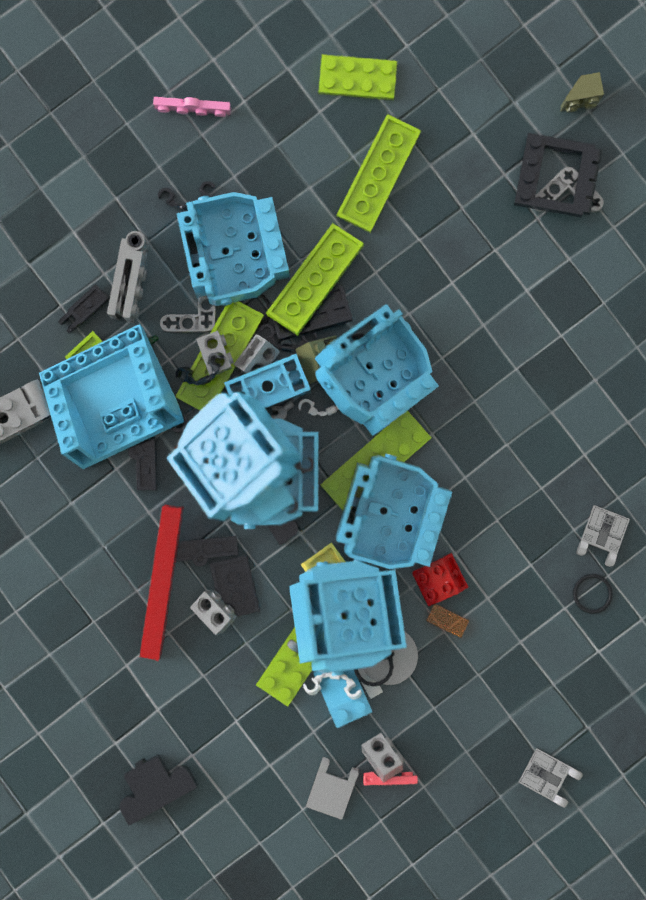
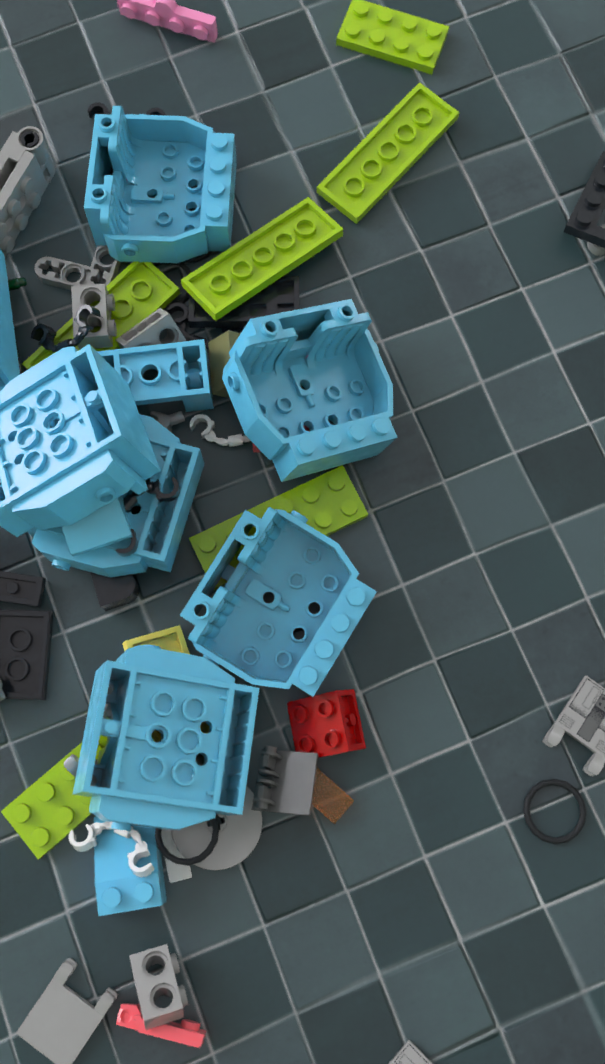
camera: 20 degrees right, 10 degrees down
none -> dark grey hinge [252,746,319,816]

